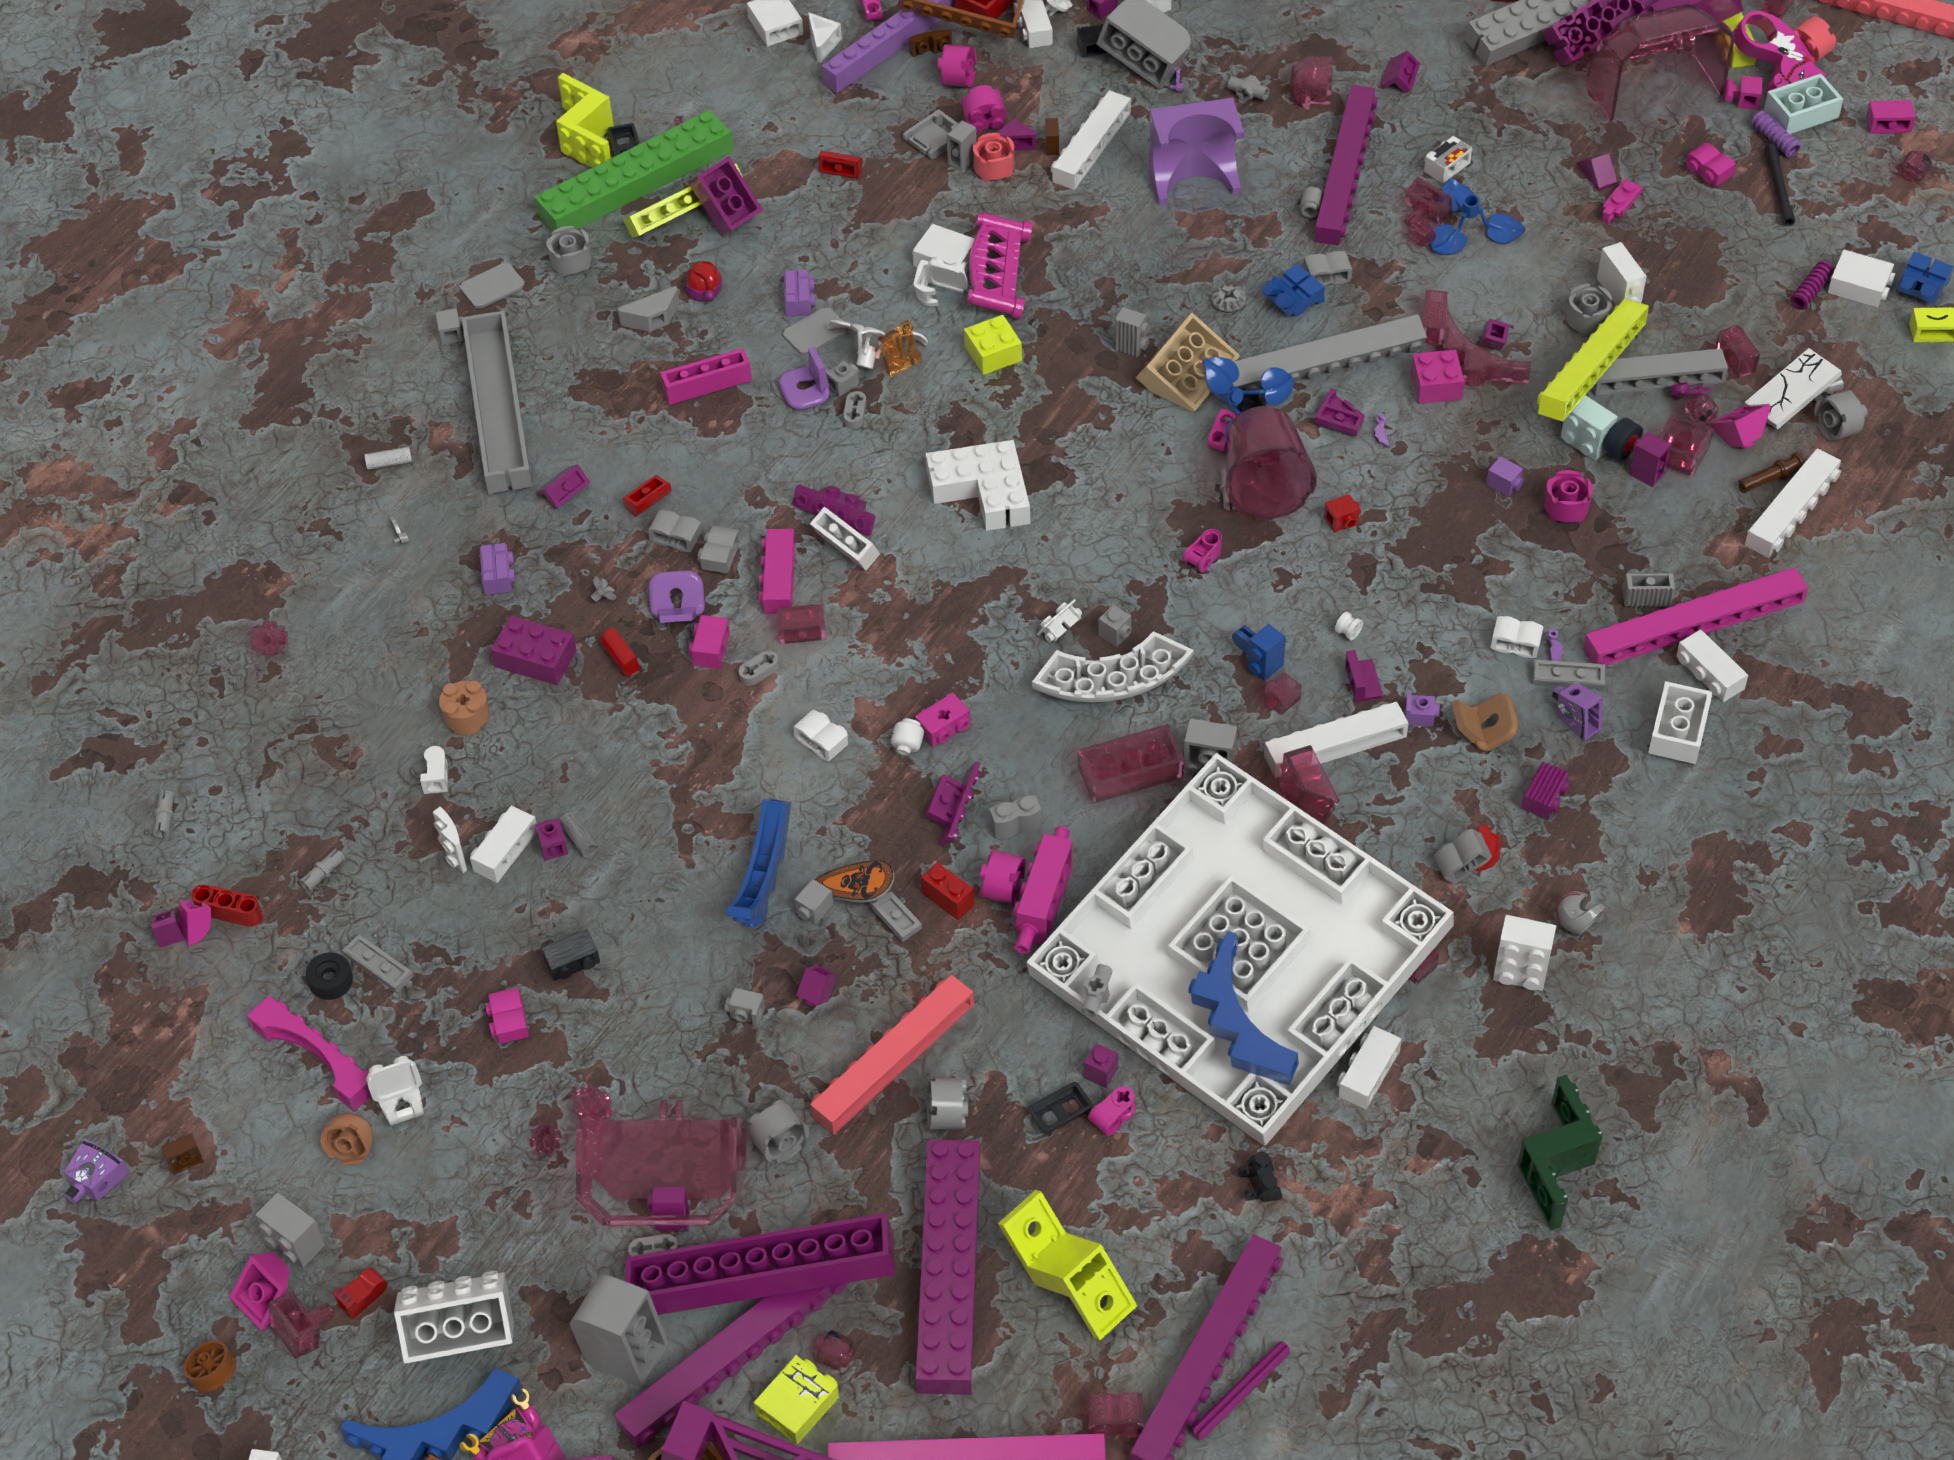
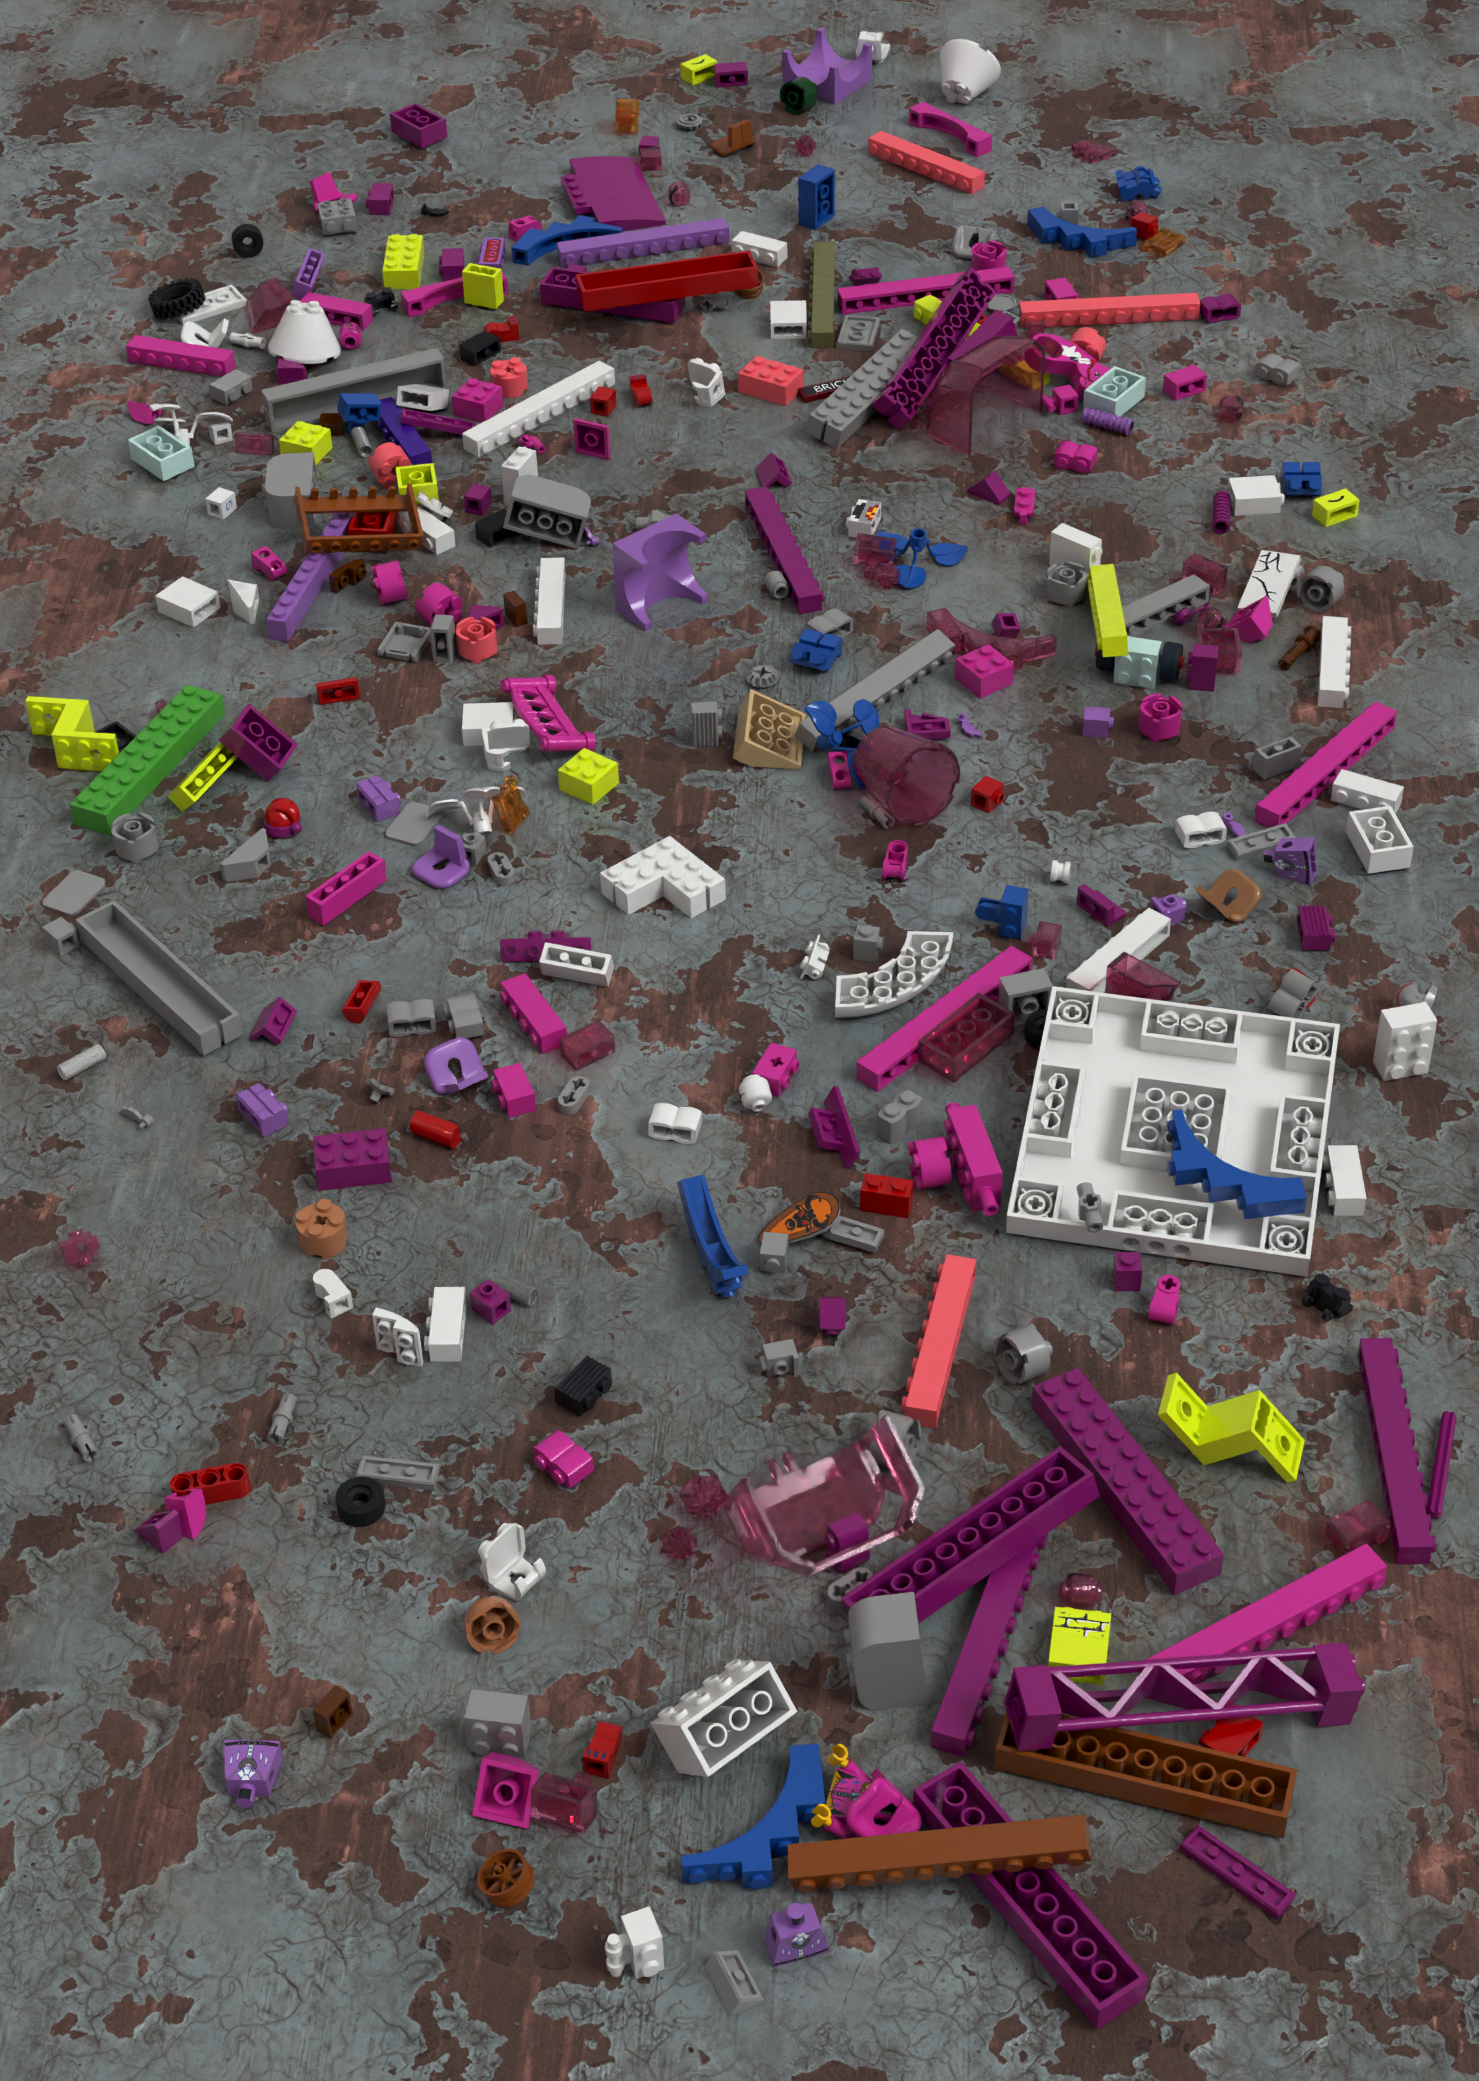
camera: 30 degrees left, 10 degrees down
dark pink arch [247,996,371,1112] -> none
black piece [1028,1082,1093,1134] -> none
clear pink brick [1289,56,1333,109] -> none
black piece [1764,144,1795,226] -> none
none -> dark pink brick [856,946,1033,1092]

